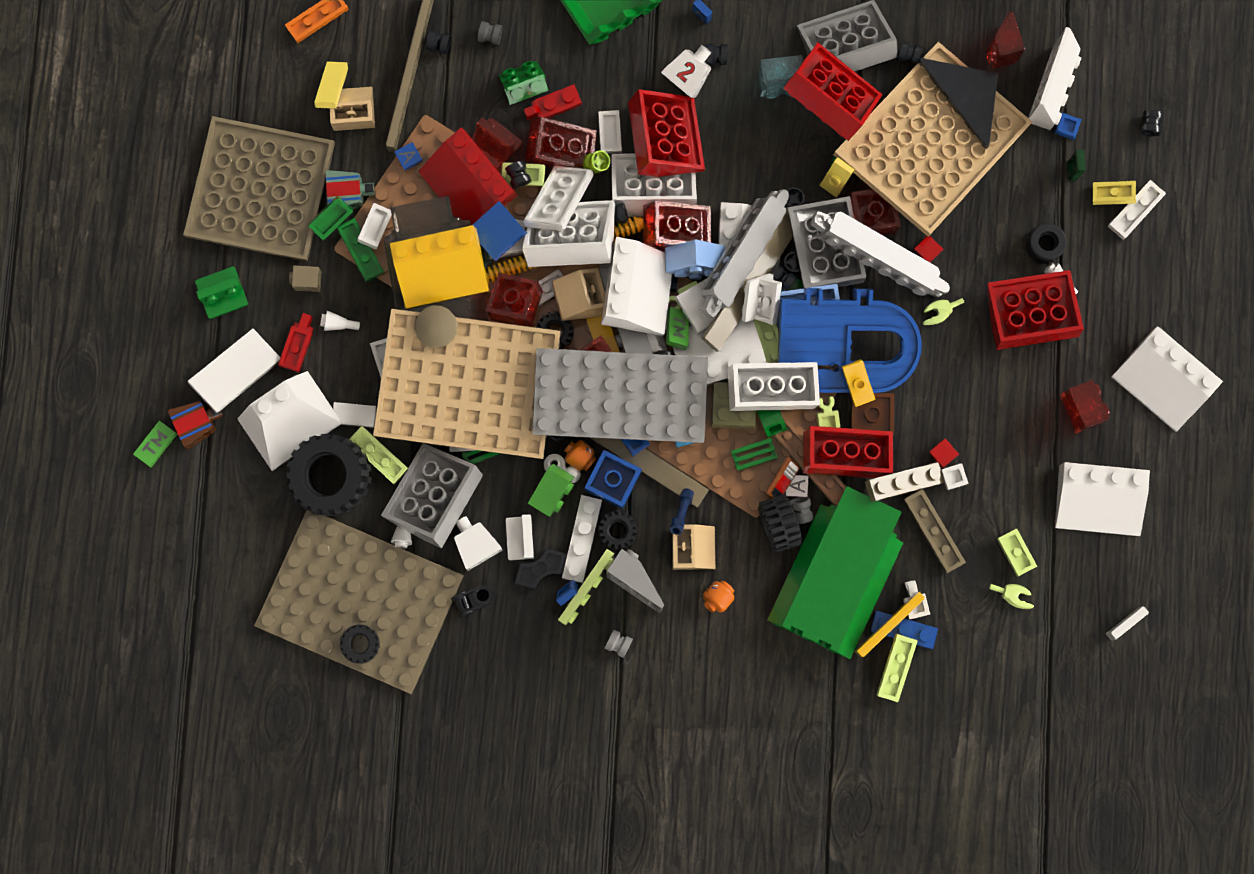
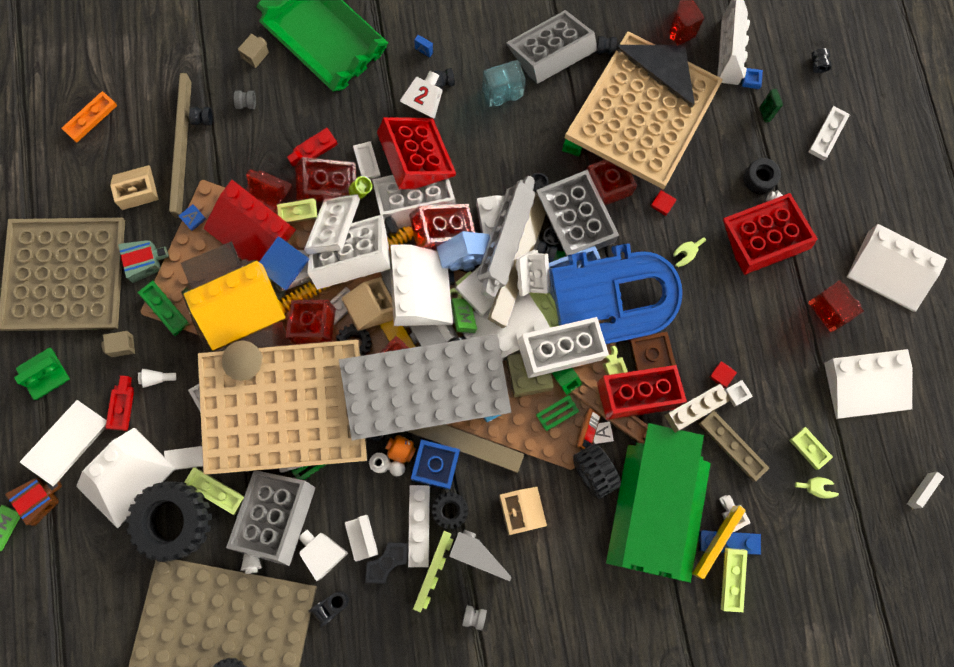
camera: 15 degrees left, 5 degrees down
green tile [308,195,353,240] -> none
light yellow tile [315,62,348,109] -> none
white tile [357,203,393,250] -> none
green bracket [498,61,549,105] -> none
black wheel [505,161,532,189] -> none
bright green brick [528,464,574,517] -> none
blue tile [556,580,578,606] -> none
blue tile [621,439,650,457] -> none
dark blue bar [670,488,694,535] -> none
orange head [703,580,734,612] -> none
red slope [783,42,883,141] -> none
dark grey wheel [790,497,814,524] -> none
hinge [810,211,950,298] -> none
light yellow plate [820,157,855,197] -> none
yellow plate [841,359,875,407] -> none
light yellow plate [1093,181,1136,205] -> none

